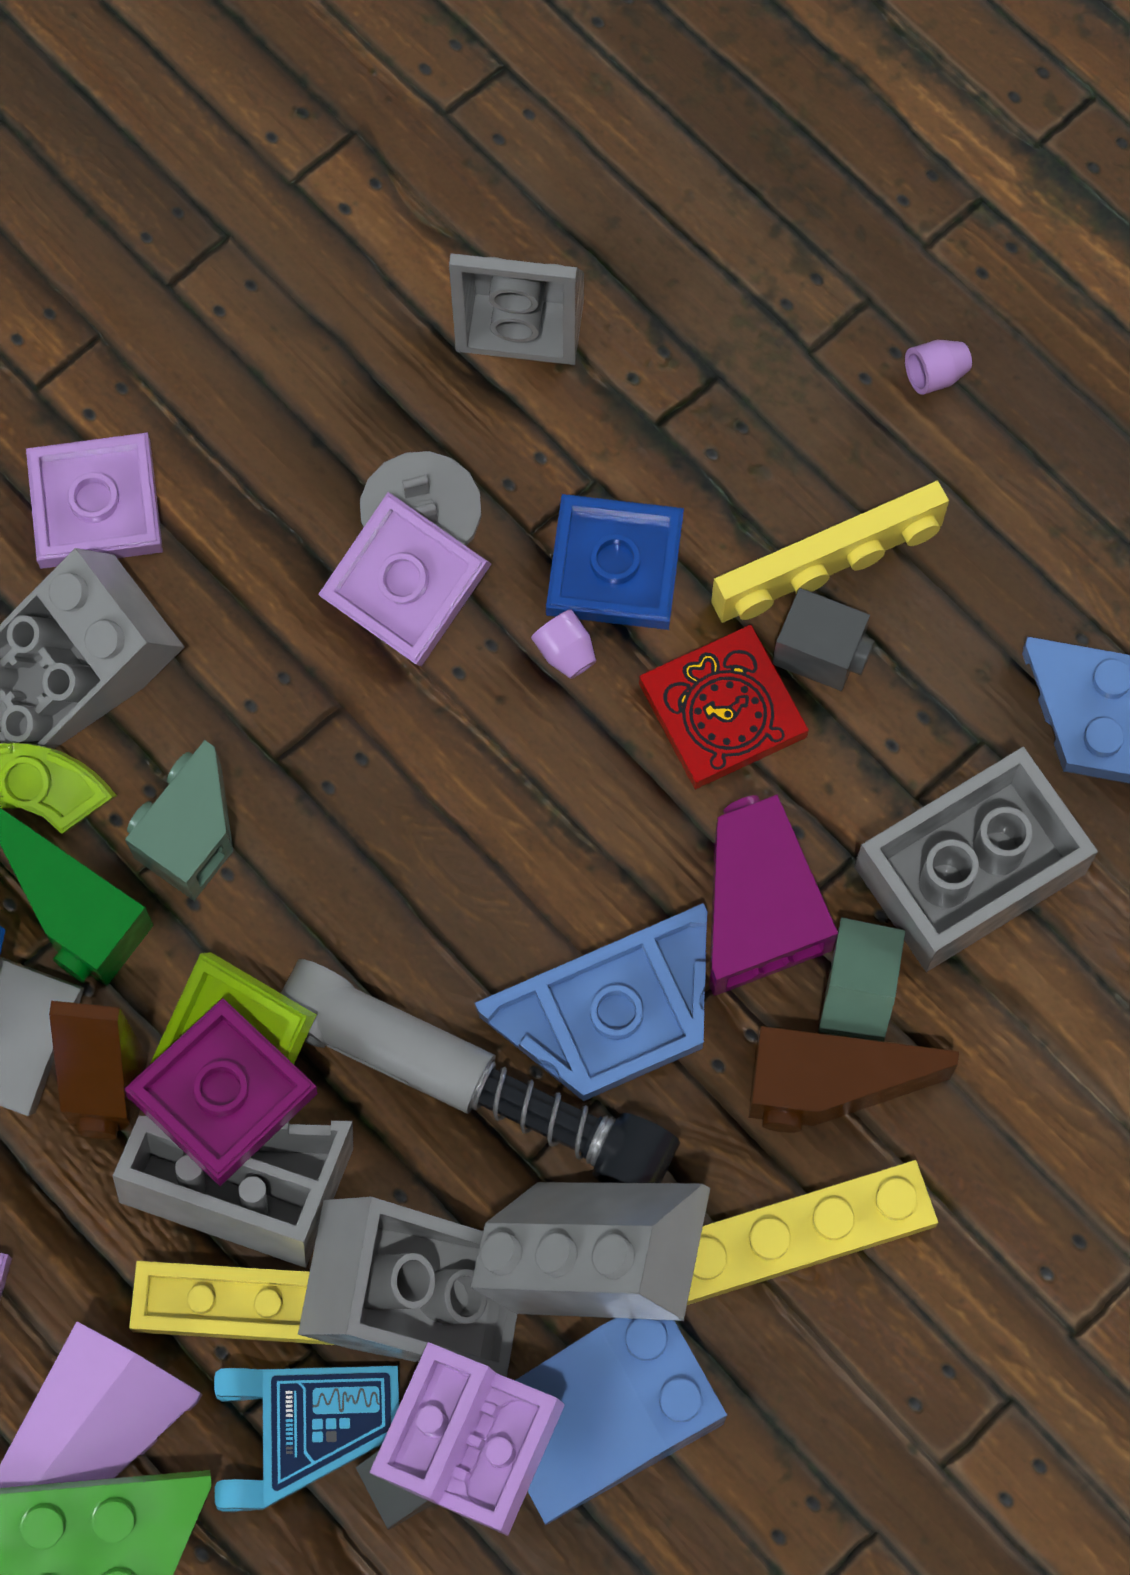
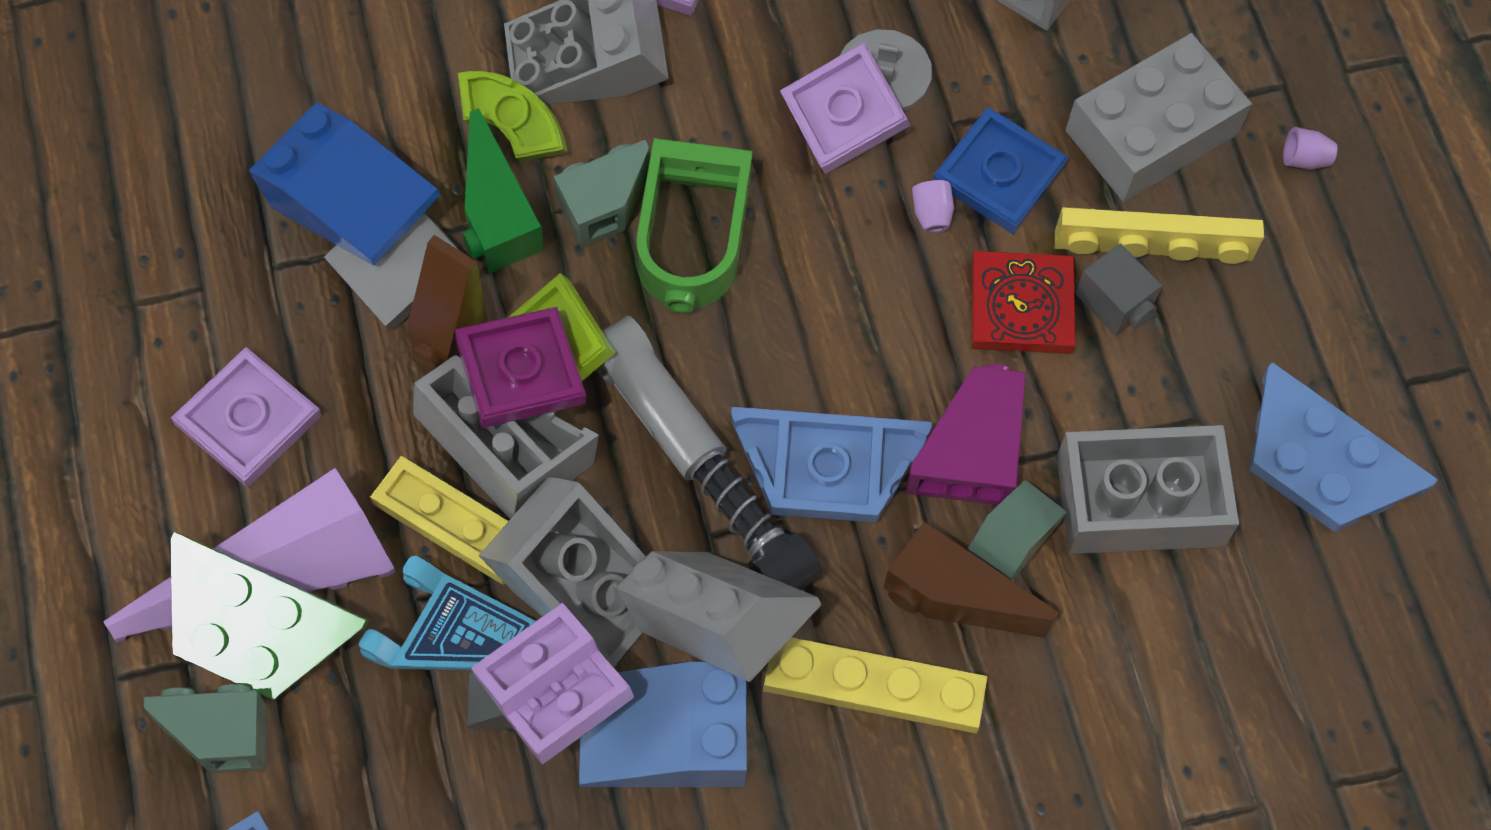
camera: 25 degrees right, 5 degrees down
none -> bright green window [636,138,753,313]
none -> light grey brick [1065,33,1252,202]

